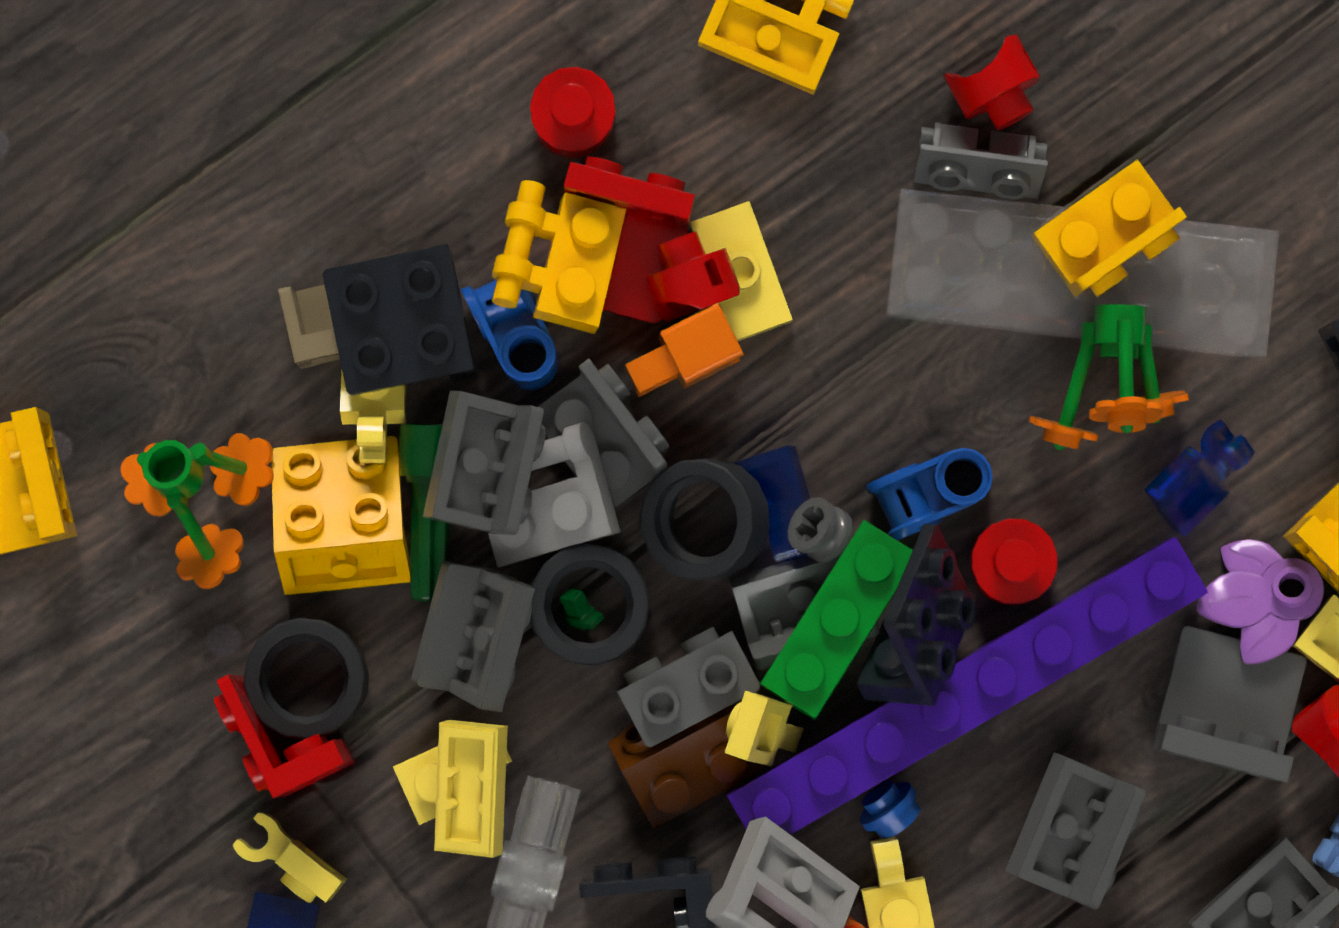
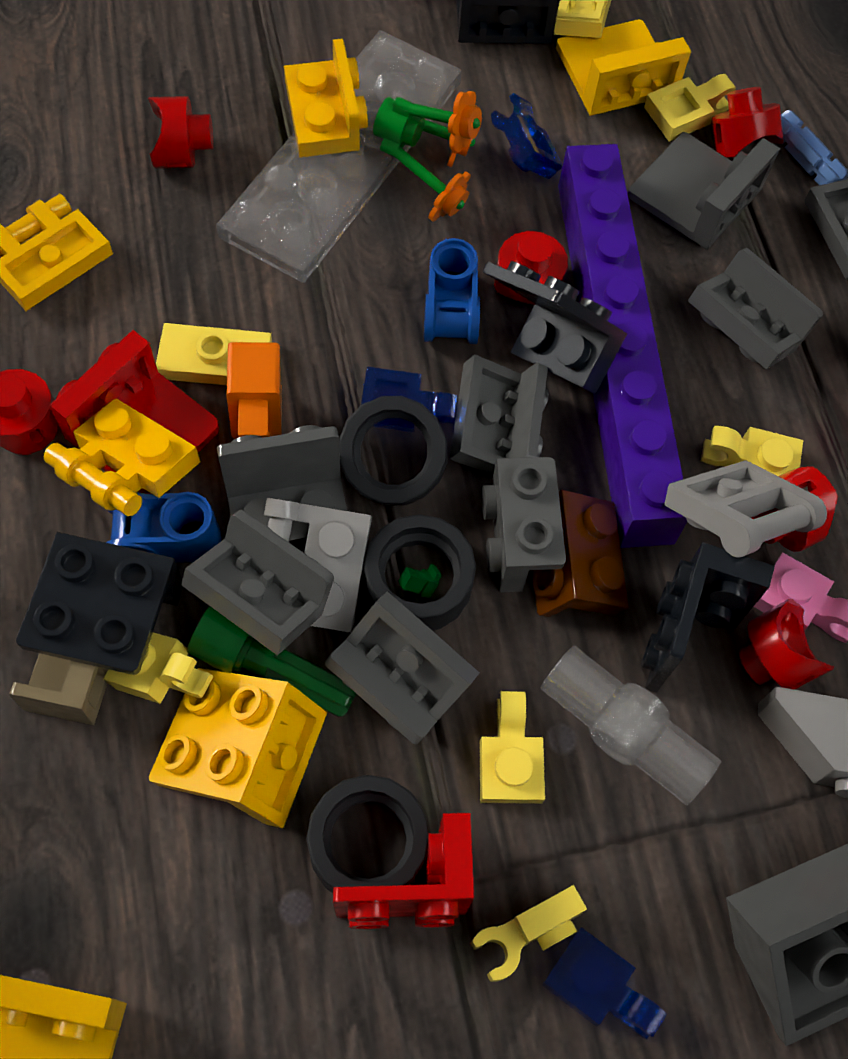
camera: 70 degrees left, 20 degrees down
orange plant [120,433,274,589] -> none
light yellow plate [434,720,508,858] -> none
red piece [646,231,740,322] -> none
light yellow plate [725,691,804,766] -> none
green plate [760,520,913,720] -> none
dark grey bush [788,497,853,563] -> none
blue plate [859,780,921,839] -> none
dark grey hinge [913,122,1048,200] -> none
medium lavender plate [1196,539,1324,665] -> none

